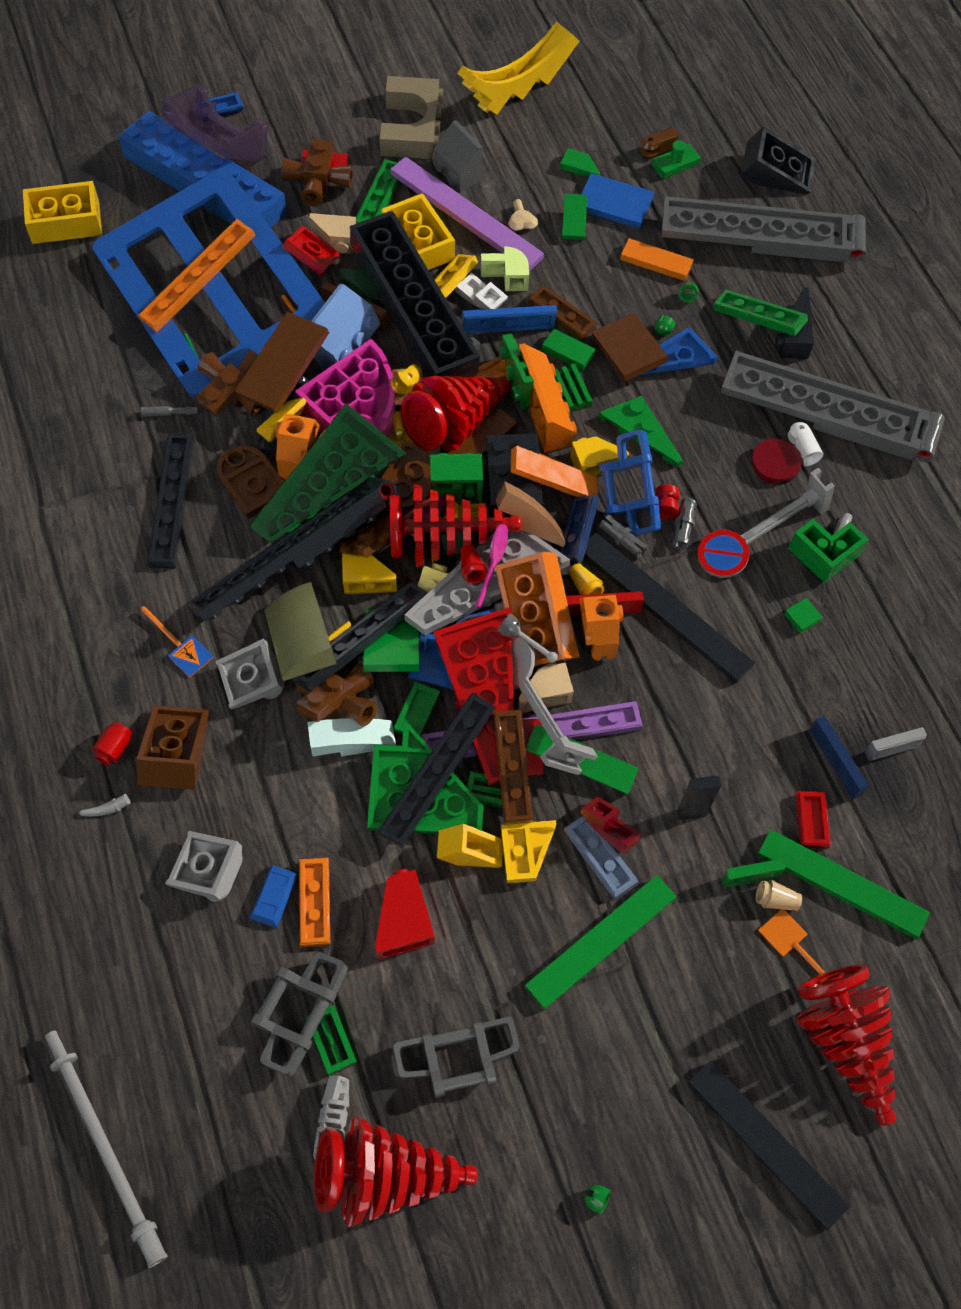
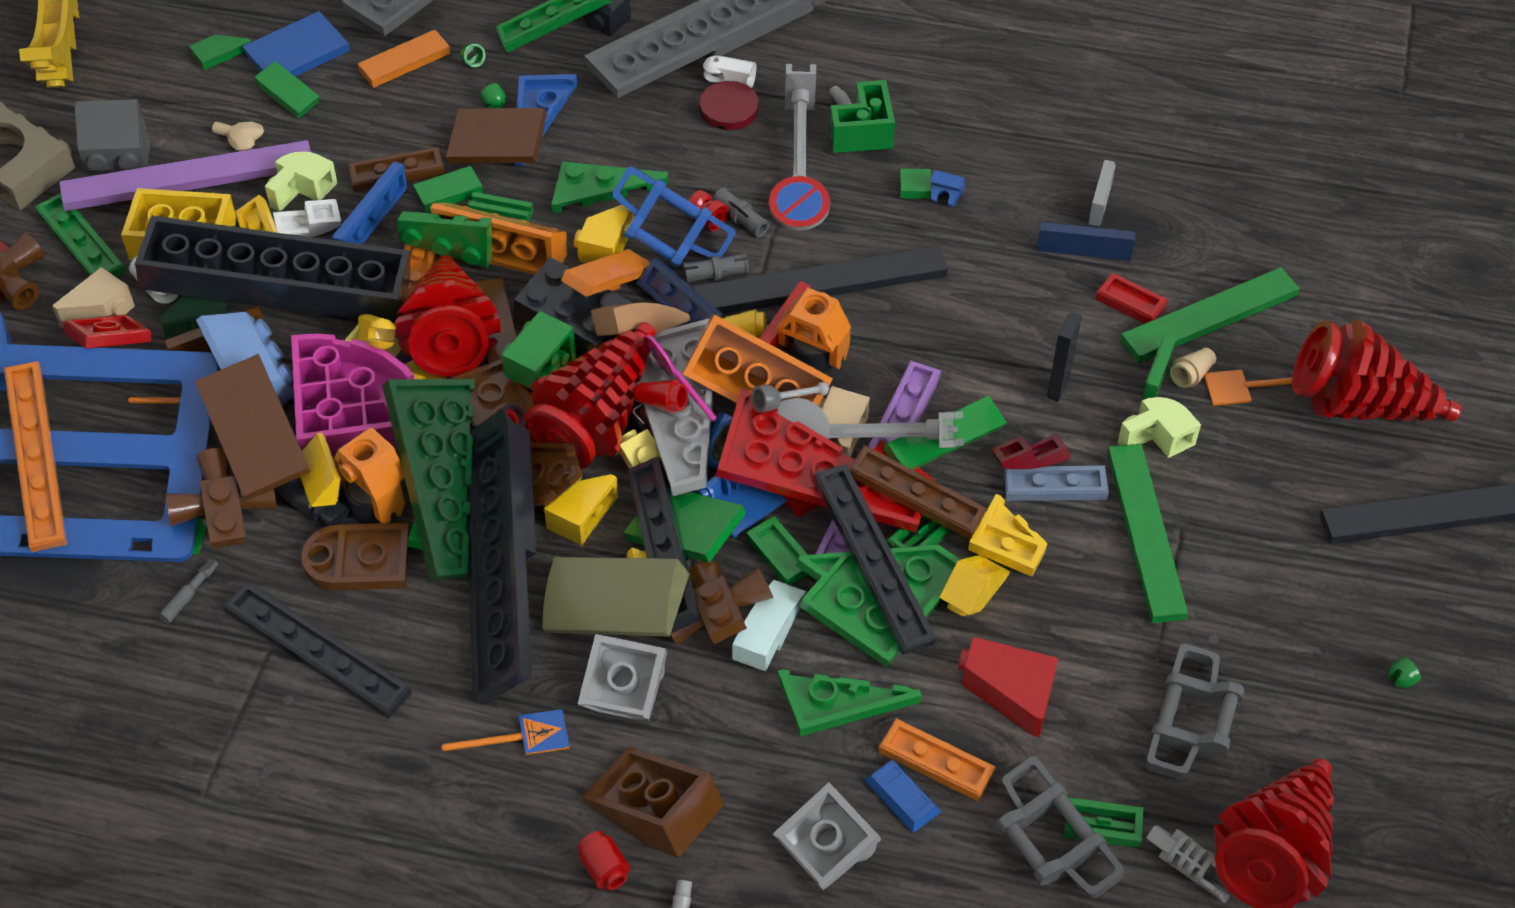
camera: 55 degrees left, 10 degrees down
none -> green wing [778,669,922,737]
none -> blue tile [930,170,966,207]
none -> yellowish green brick [1118,397,1201,458]

